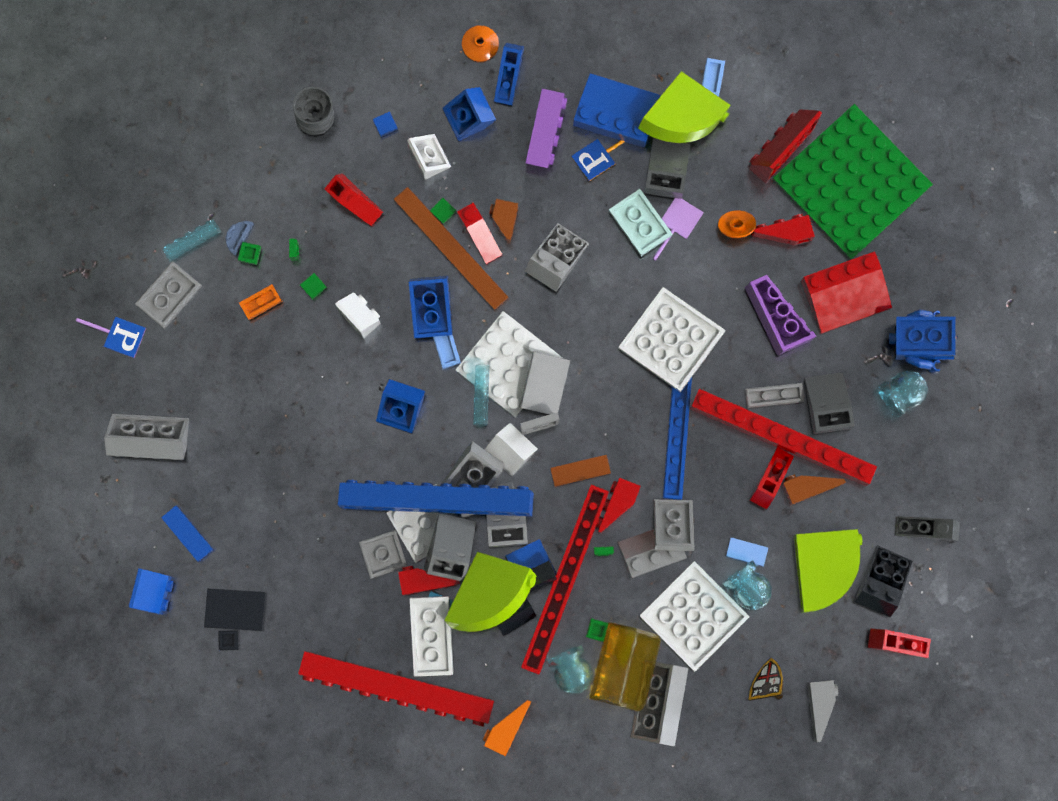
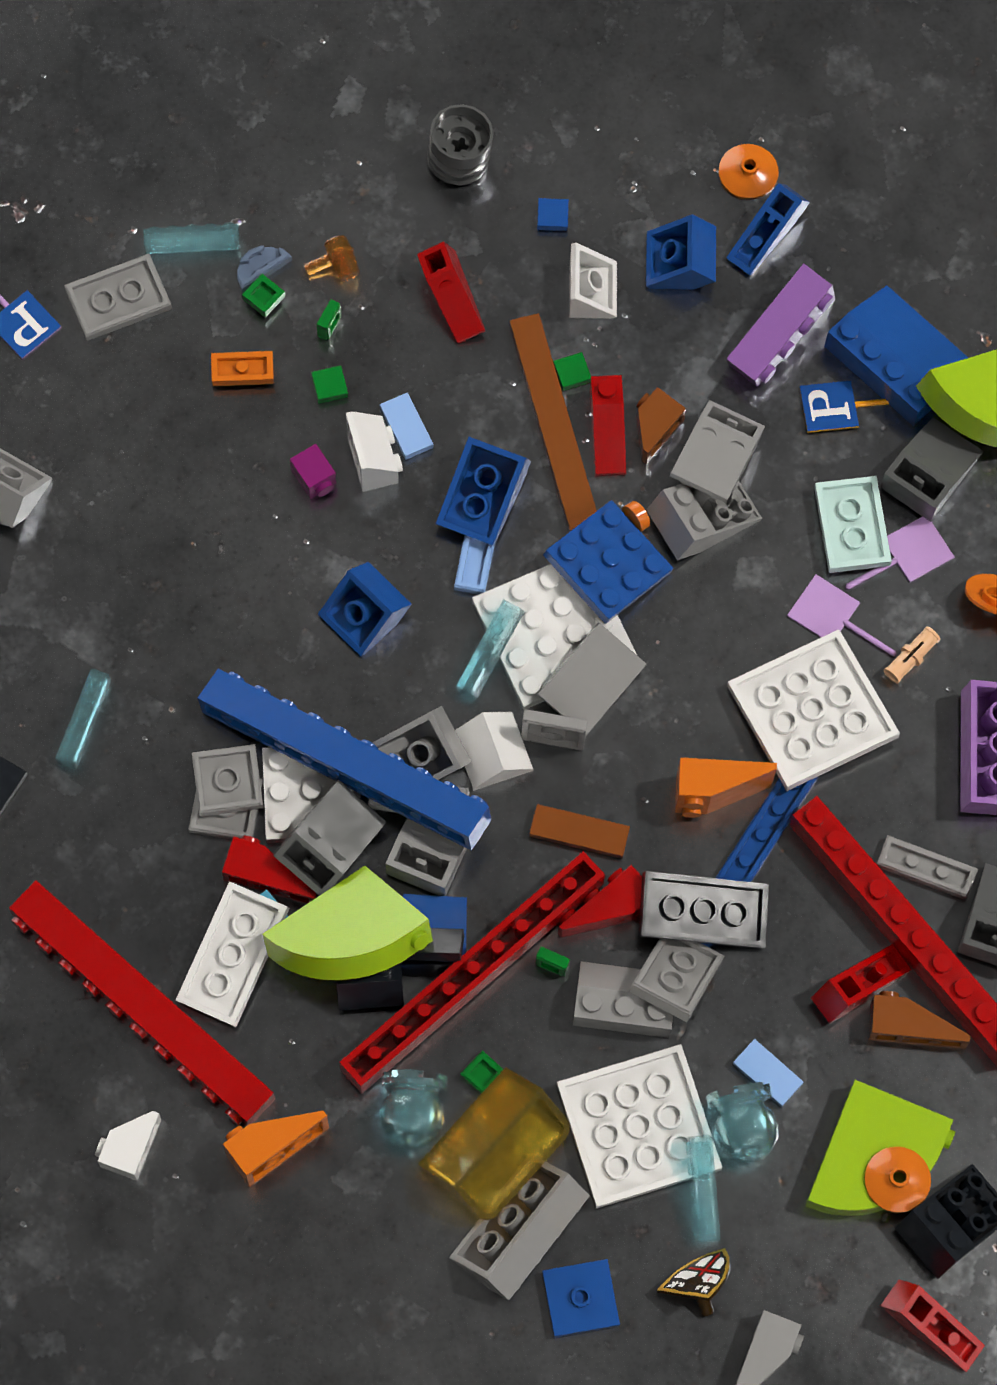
camera: 25 degrees right, 10 degrees down
none -> clear light blue piece [56,668,111,770]
none -> white slope [95,1111,161,1180]
none -> light grey tile [192,744,263,816]
none -> magenta brick [290,444,337,499]
none -> clear orange piece [304,235,360,282]
none -> light blue tile [380,392,433,460]
none -> blue plate [542,1259,620,1338]
none -> blue plate [543,500,674,624]
none -> orange tile [622,501,650,532]
none -> tile [639,871,769,949]
none -> light grey slope [670,400,765,503]
none -> orange slope [675,758,777,818]
none -> clear light blue piece [686,1135,721,1242]
none -> lavender piece [787,574,897,657]
none -> orange dish [864,1147,931,1213]
none -> light nougat pin [884,626,941,684]

